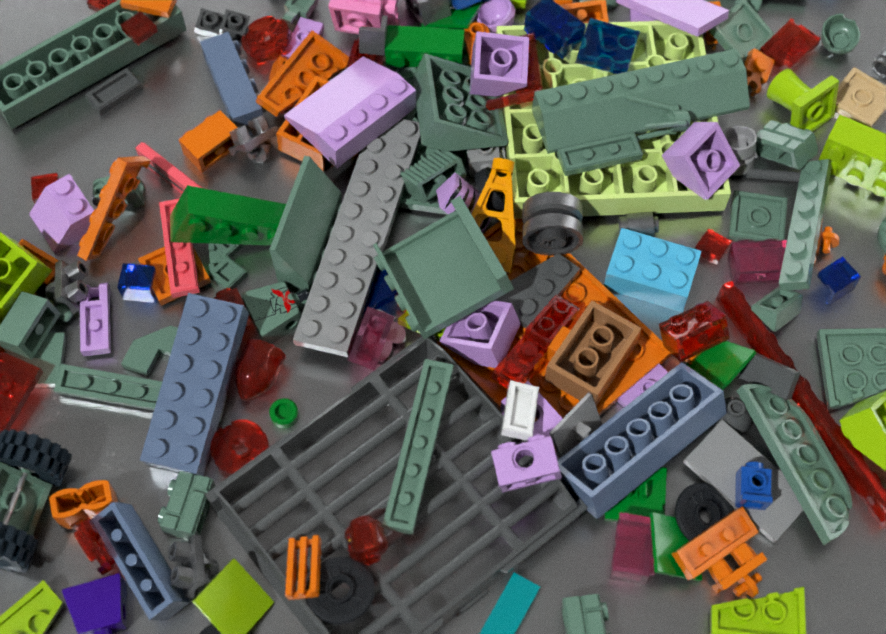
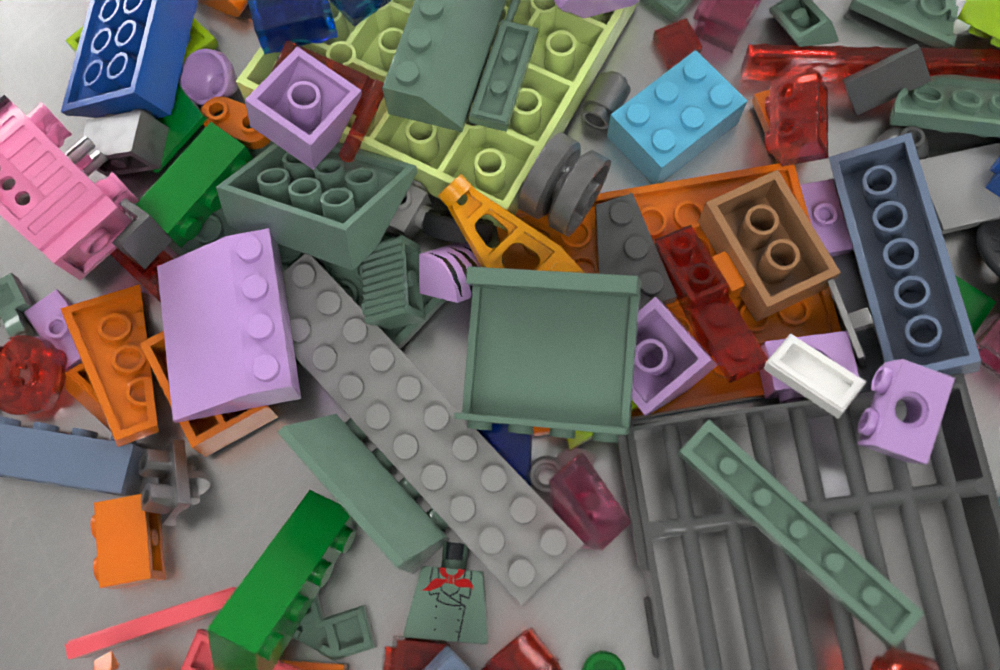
camera: 55 degrees left, 10 degrees up
green piece [686,337,756,390] -> none

